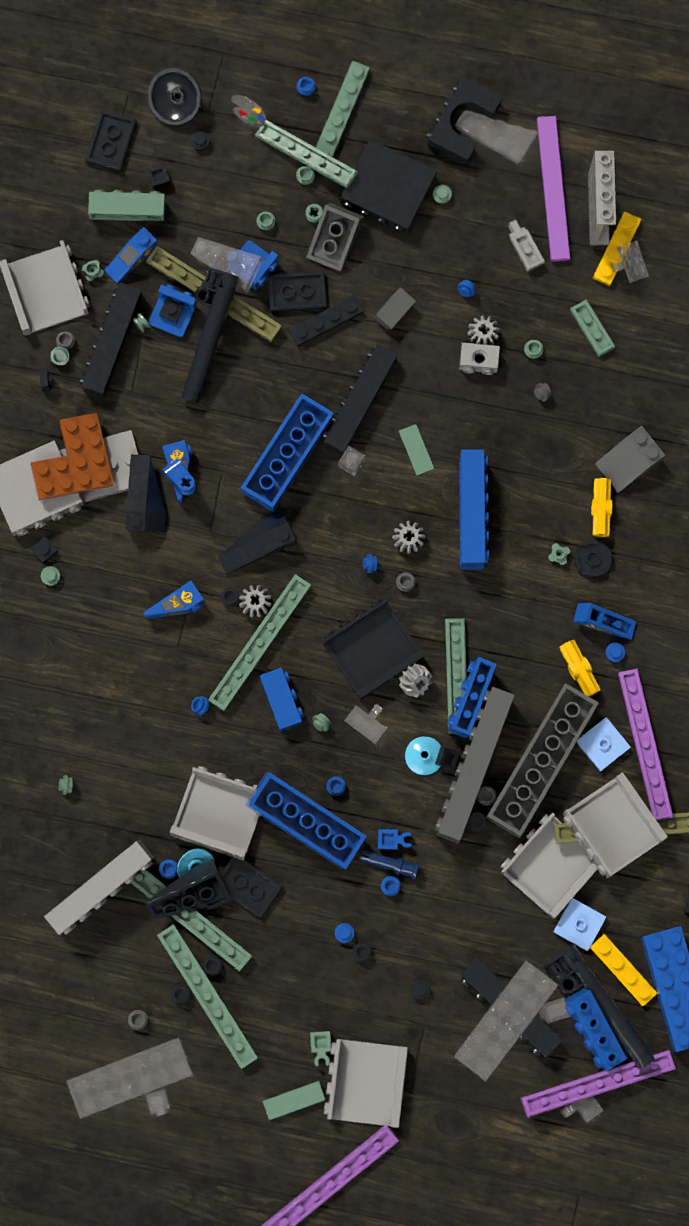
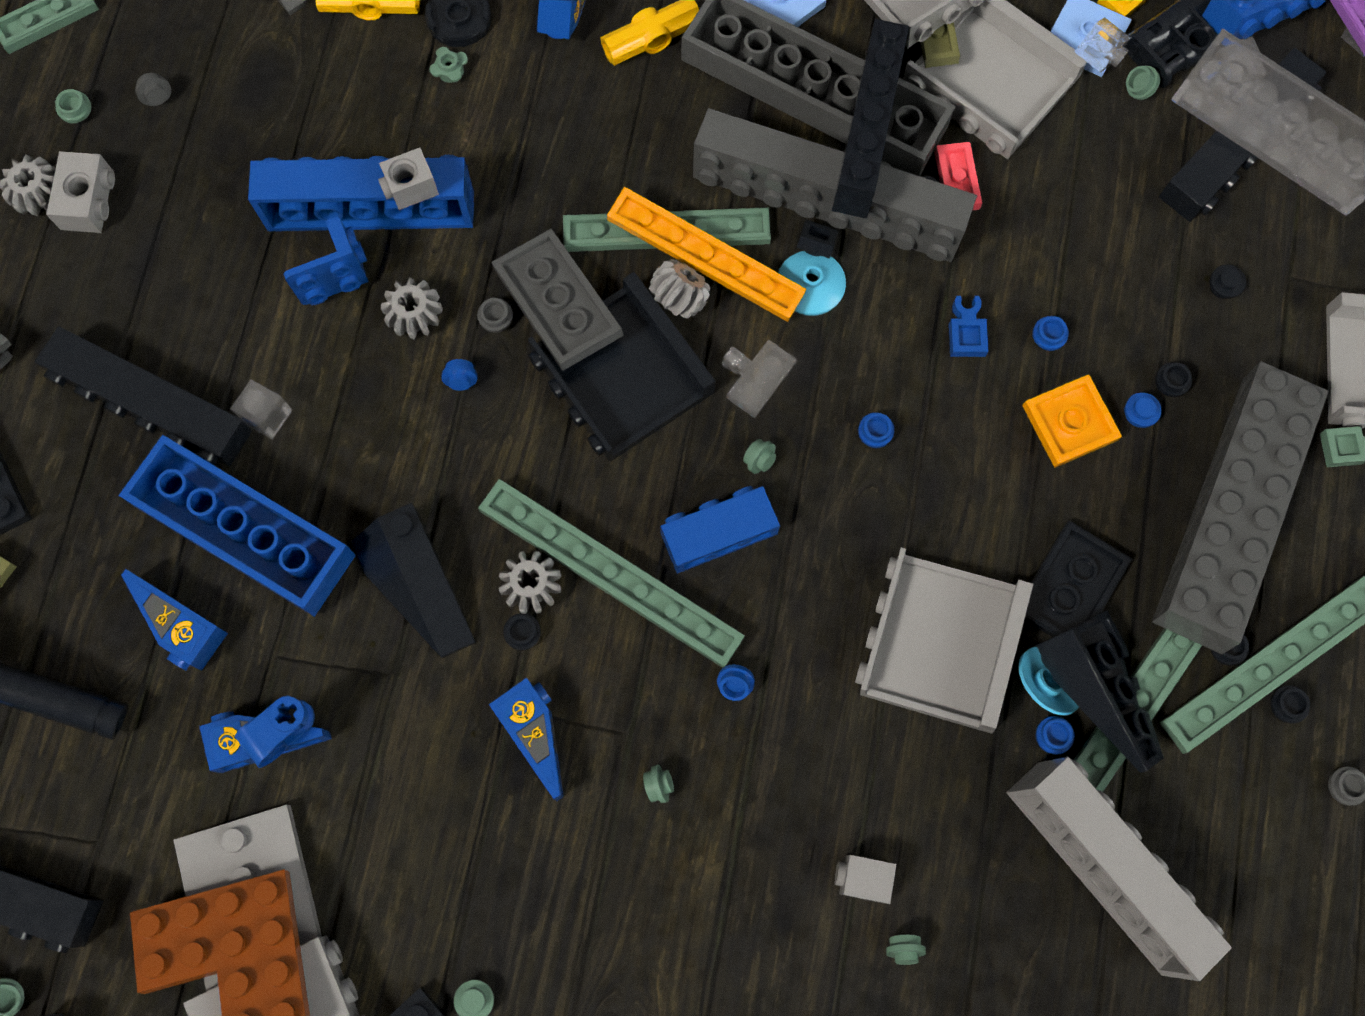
camera: 90 degrees left, 5 degrees down
black wedge [125,454,166,532] -> none
blue brick [245,772,367,869] -> none
dark blue pin [359,849,420,880] -> none
sand green sticker [399,424,434,475] -> none
blue brick [447,657,496,738] -> none
none -> slope [121,569,228,671]
none -> blue bracket [284,216,369,305]
none -> light grey brick [378,147,439,210]
none -> dark grey plate [491,229,623,371]
none -> light orange plate [607,187,806,322]
none -> sand green plate [643,764,674,803]
none -> black brick [832,19,909,219]
none -> light grey brick [834,855,896,904]
none -> coral plate [934,142,982,210]
none -> light orange plate [1022,374,1122,468]
none -> clear brick [1074,17,1131,73]
none -> sand green plate [1126,66,1160,100]
none -> dark grey brick [1152,361,1329,654]

